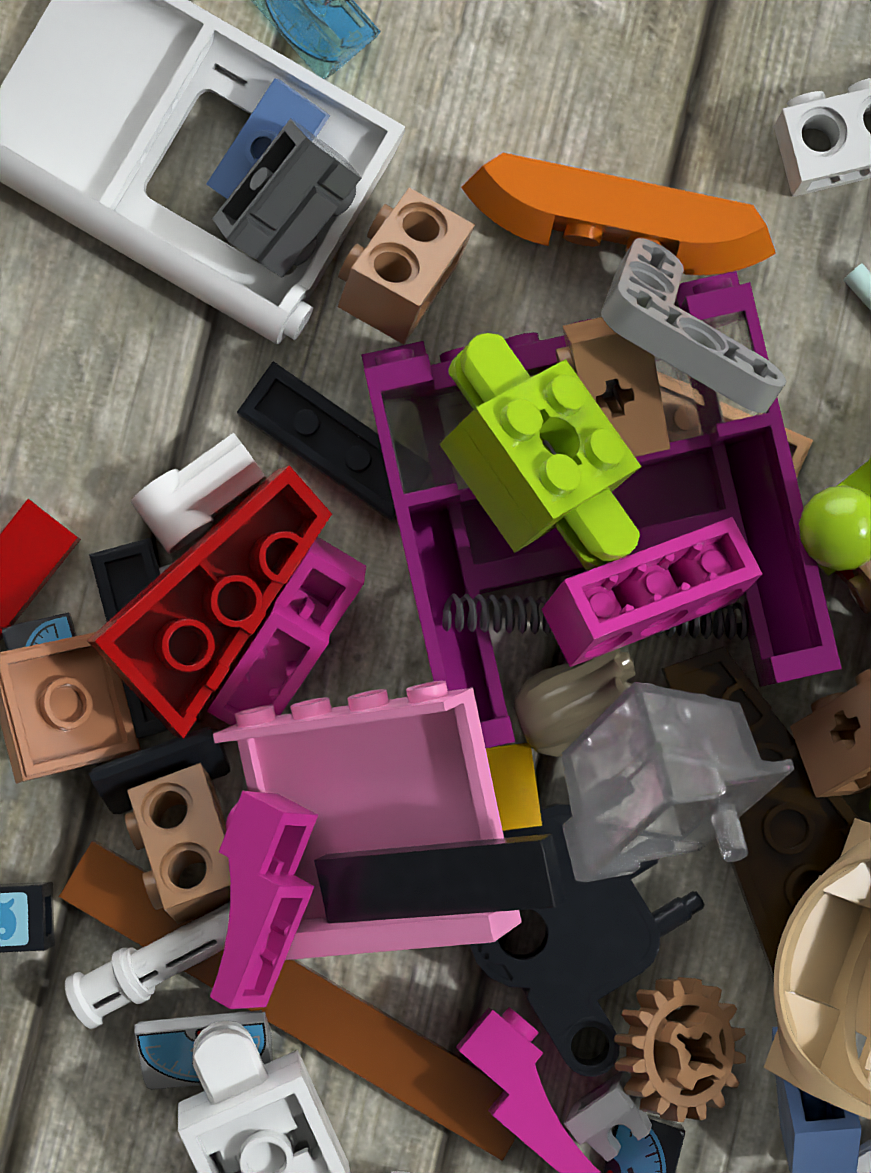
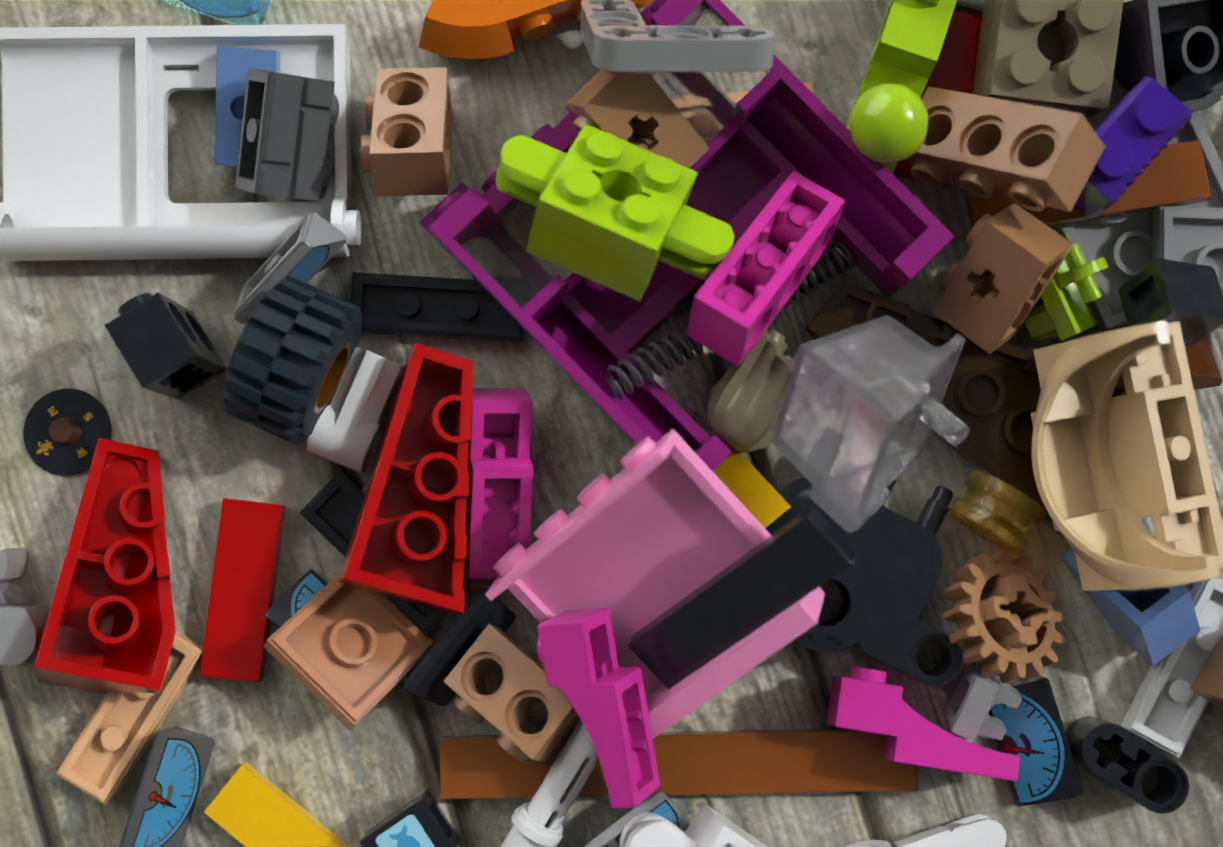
camera: 35 degrees left, 0 degrees up
none -> black brick [104,292,227,400]
none -> black wheel [224,277,361,445]
none -> light grey slope [234,212,347,324]
none -> clear yellow wheel [948,470,1046,555]

